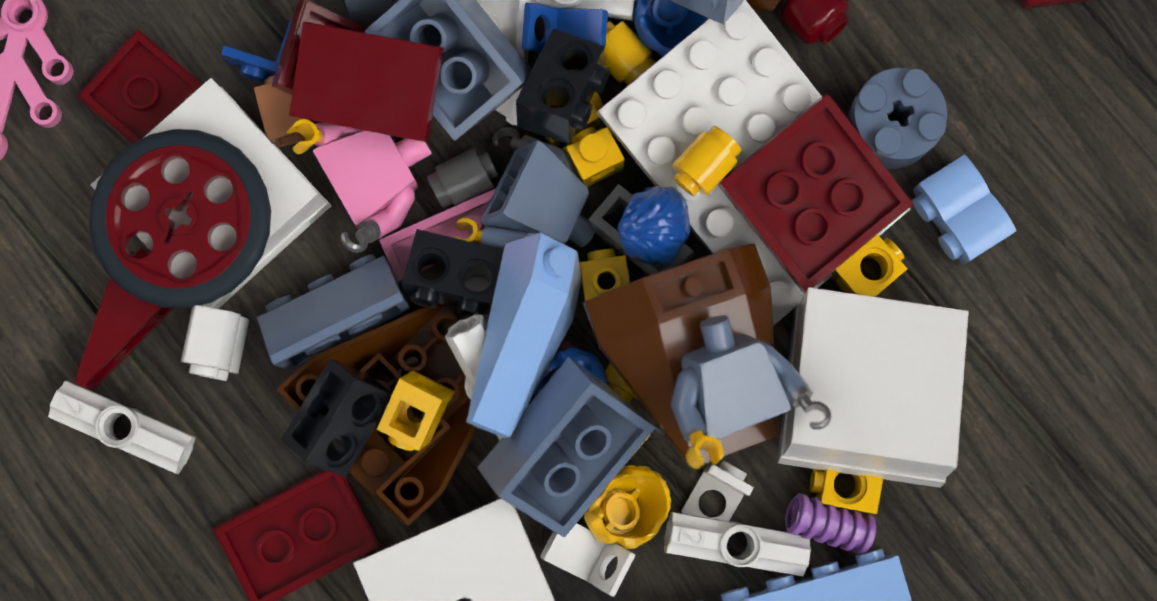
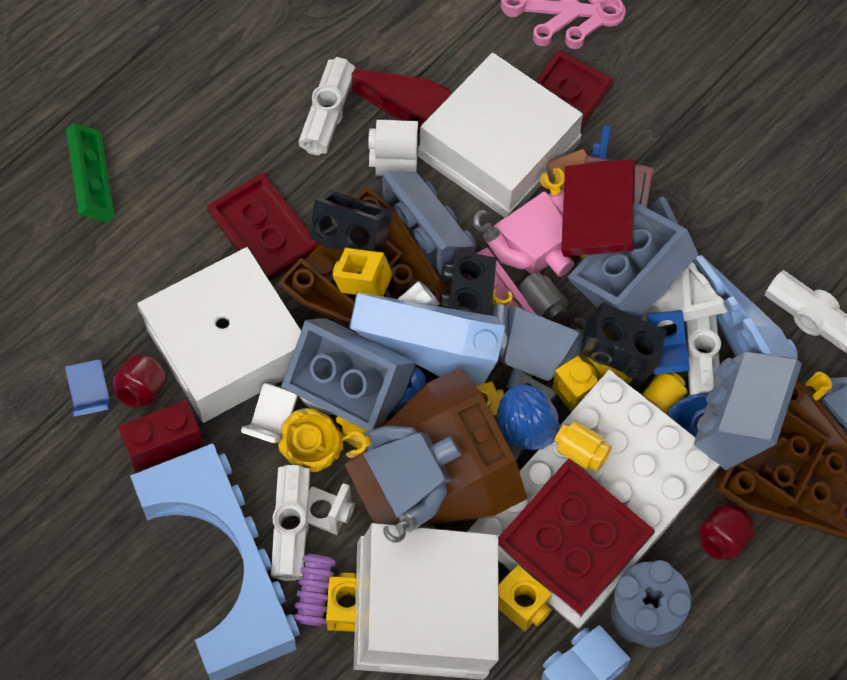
camera: 85 degrees right, 20 degrees down
wedge [89,129,271,308] -> none

